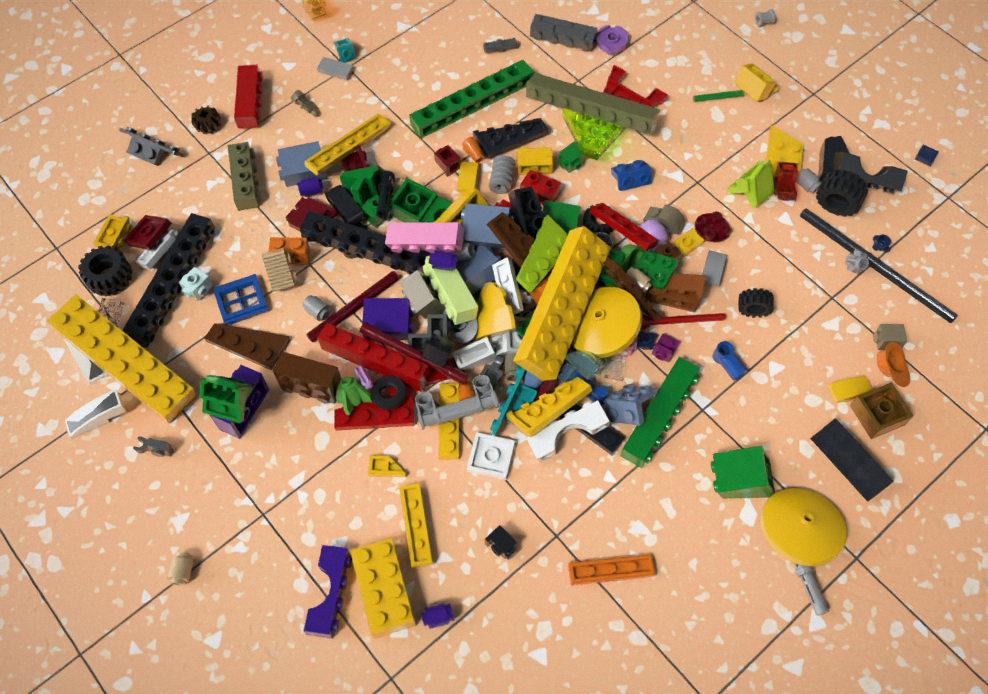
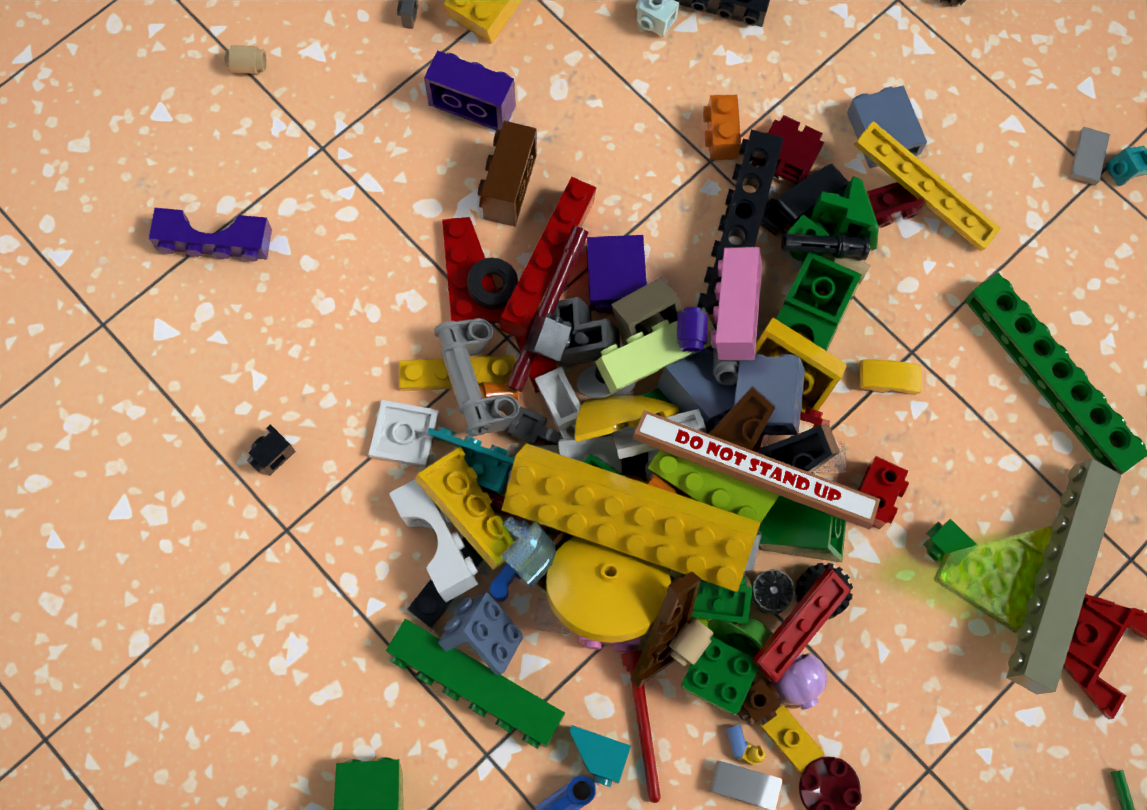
camera: 85 degrees right, 10 degrees up
green piece [199,375,253,423] -> none
reddish brown wing [204,323,290,370] -> none
blue piece [213,274,269,325] -> none
olive brick [227,142,261,211] -> none
red brick [234,64,264,129] -> none
tan brick [262,248,297,292] -> none
dark tan piece [291,90,319,117] -> none
dark purple brick [297,176,324,197] -> none
light grey brick [302,295,330,321] -> none
dark red axle [306,271,399,342] -> none
bright green brick [335,377,373,415] -> none
yellow brick [350,538,416,639] -> none
lavender axle [354,365,373,390] -> none
yellow tile [368,455,406,478] -> none
yellow plate [399,483,433,569] -> none
dark purple brick [421,602,454,629] -> none
dark red brick [434,145,461,177] -> none
orange cone [462,137,485,163] -> none
black wing [473,118,549,159] -> none
light grey piece [489,155,515,194] -> none
yellow brick [517,146,553,175] -> none
orange tile [568,554,656,586] -> none
blue bracket [611,160,652,191] -> none
dark blue plate [637,331,656,350] -> none
dark orange wedge [642,273,706,313] -> none
dark tan brick [643,204,685,235] -> none
magenta bracket [652,333,680,363] -> none
none -> teal slope [569,725,631,787]
none -> tile [633,410,880,530]
none -> arm [726,725,766,765]

